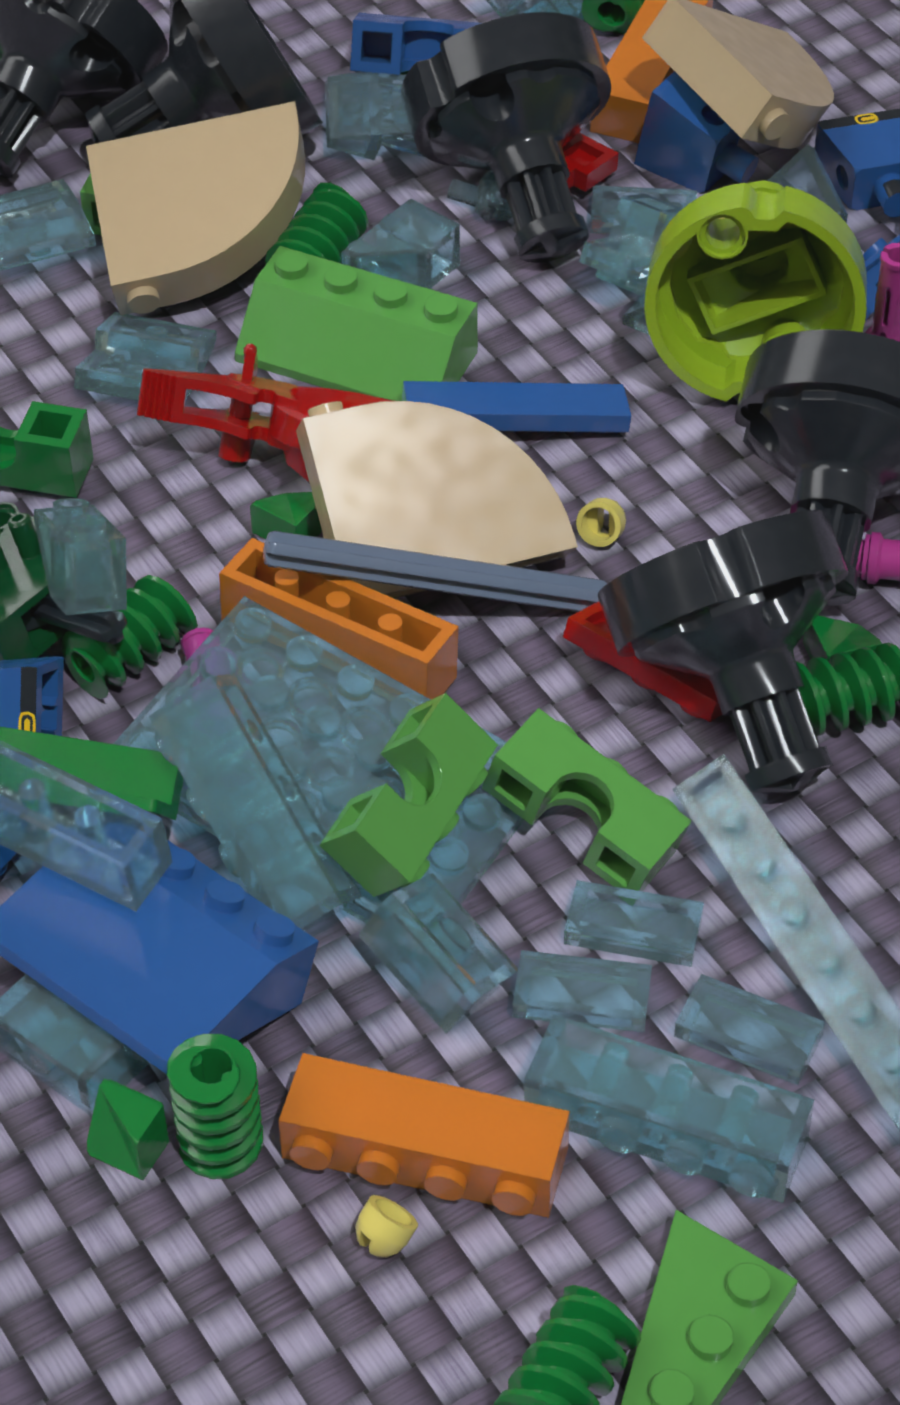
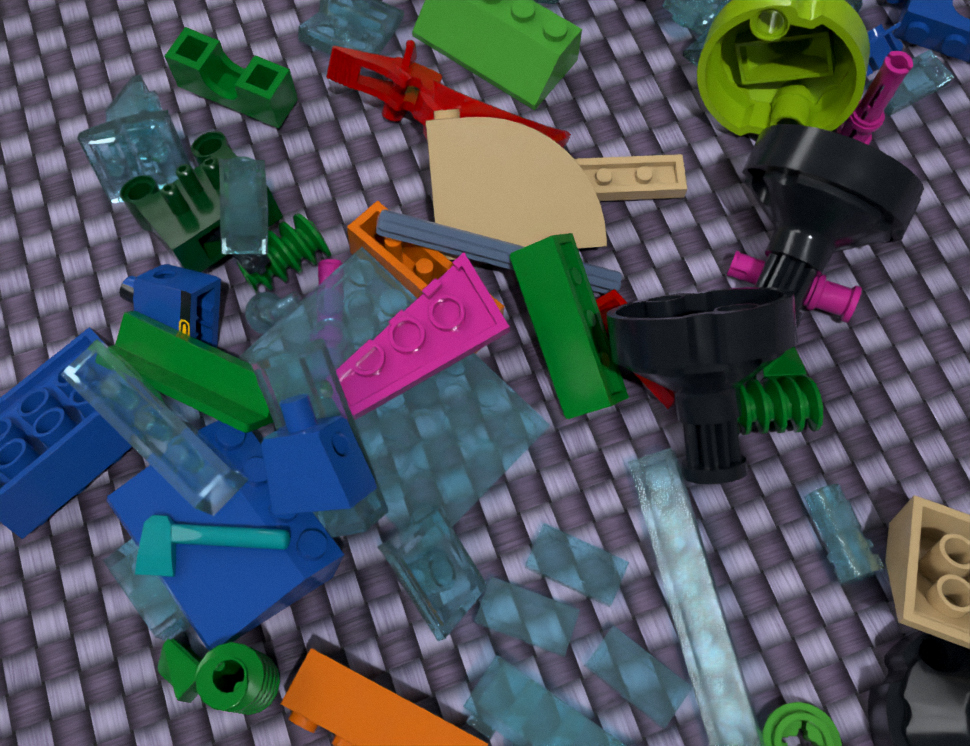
camera: 10 degrees right, 20 degrees up
green slope [250,492,322,539] -> none
bright green arch [319,693,498,897] -> none
blue tile [402,381,632,433] -> none
bright green arch [482,708,692,902] -> none
light yellow hinge [576,498,626,547] -> none
none -> teal piece [135,515,290,577]
none -> clear light blue plate [245,291,304,335]
none -> blue torso [261,394,377,515]
none -> dark pink wing [325,252,510,423]
none -> green panel [510,233,629,419]
none -> tan plate [575,154,687,201]

